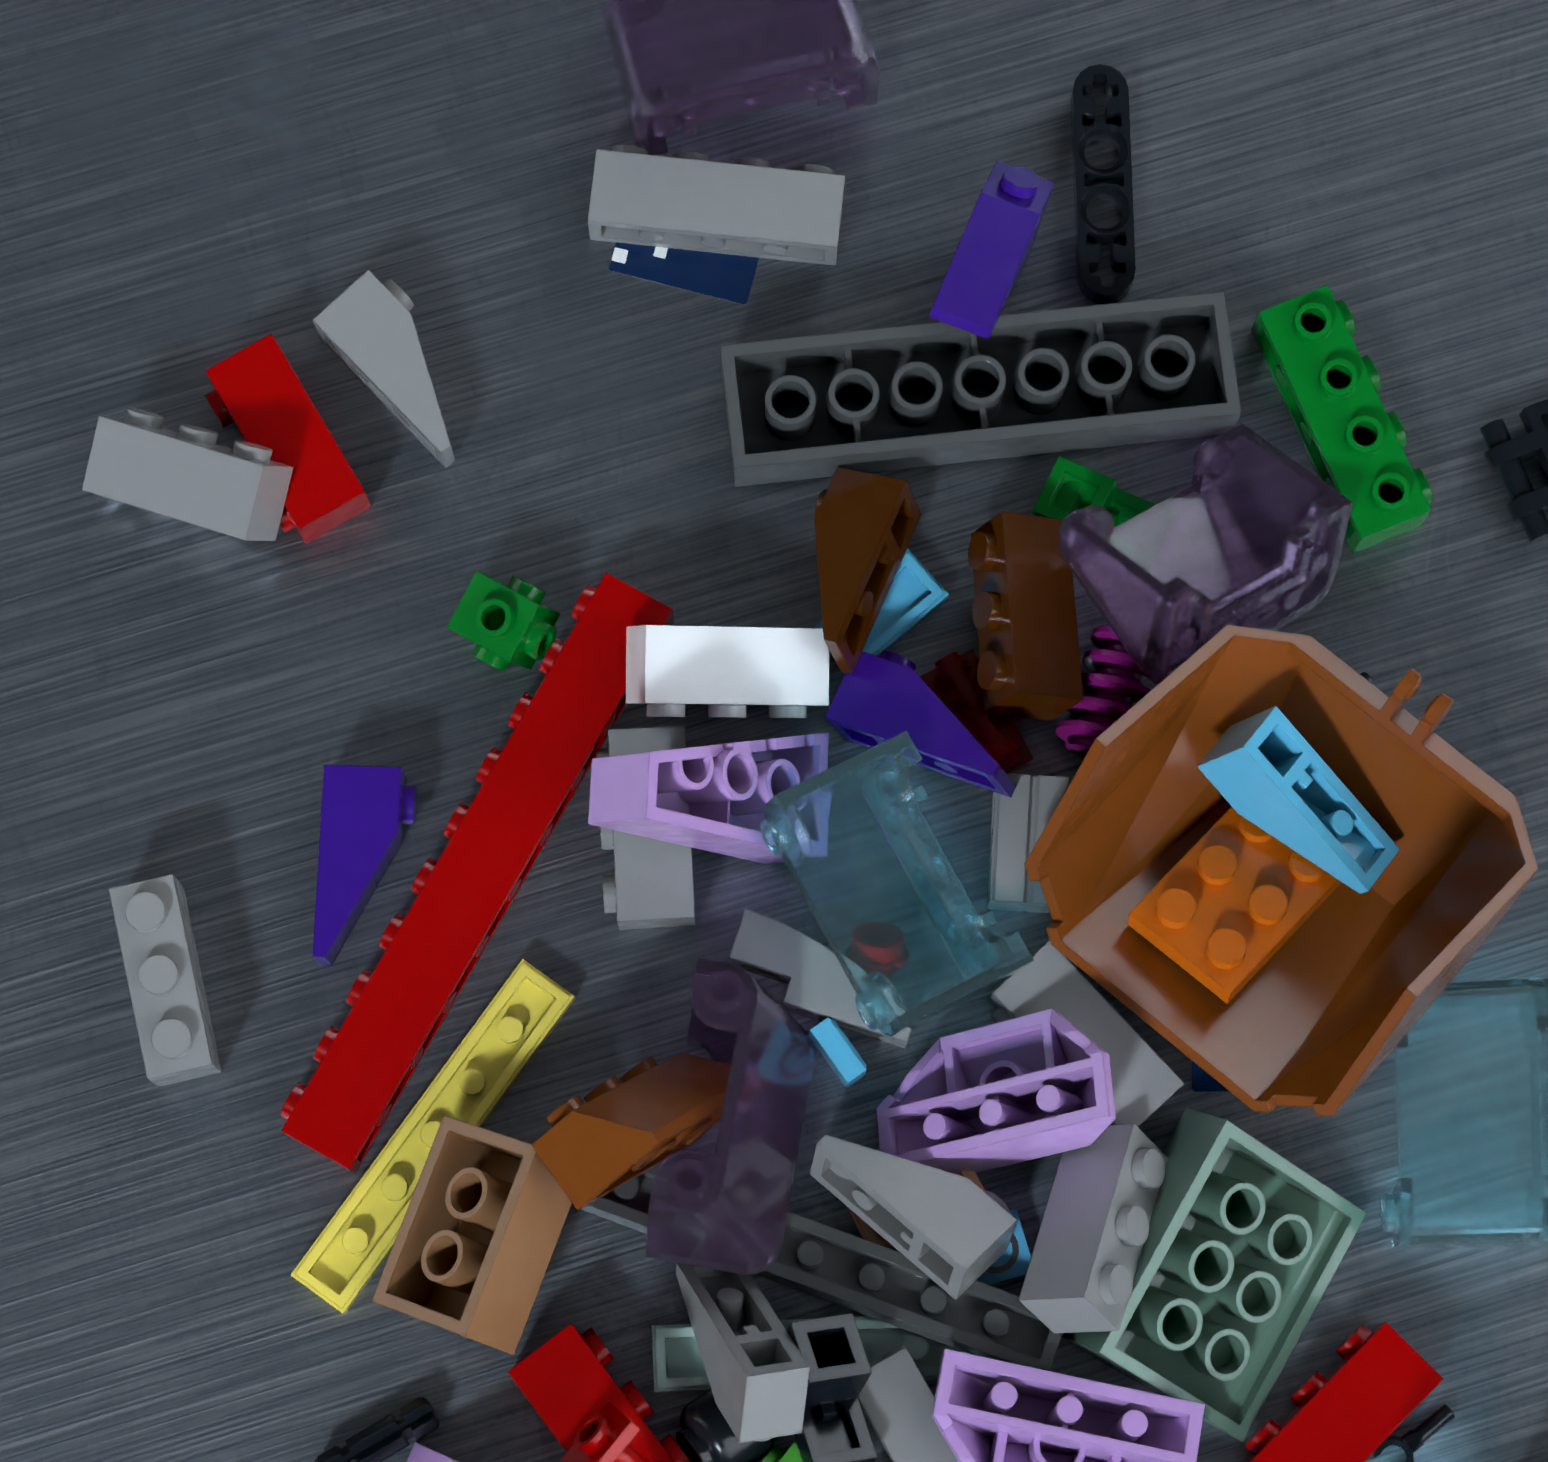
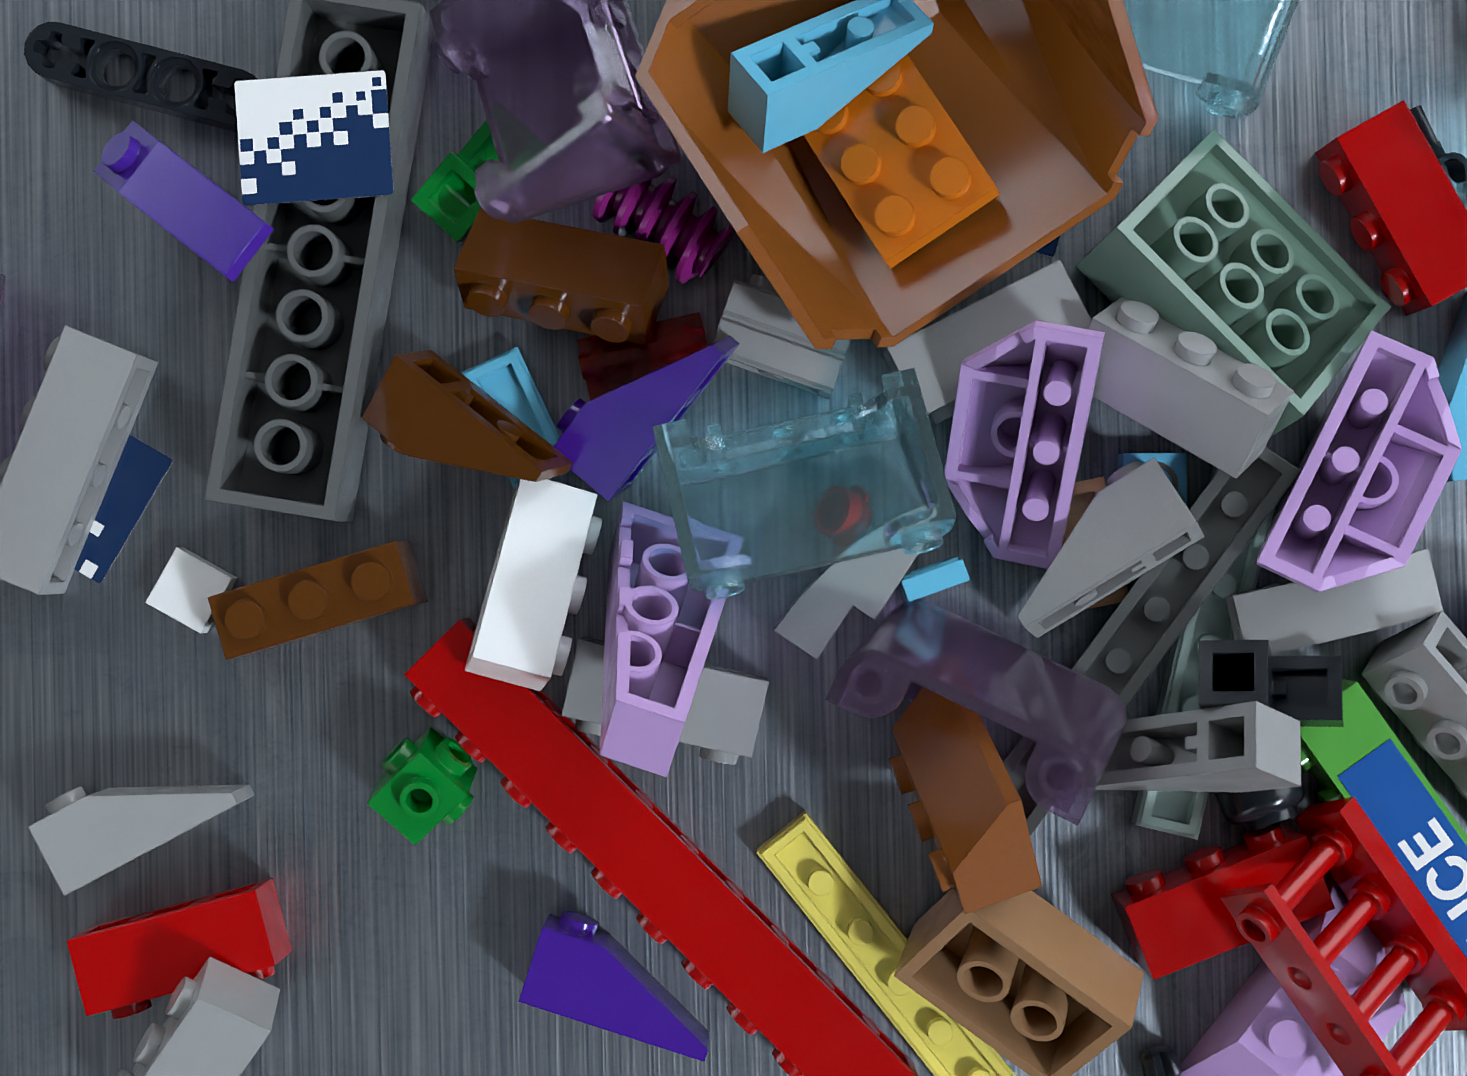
camera: 70 degrees left, 10 degrees up
none -> white tile [145,547,238,634]
none -> reddish brown brick [207,541,428,660]
none -> sticker [234,70,394,205]

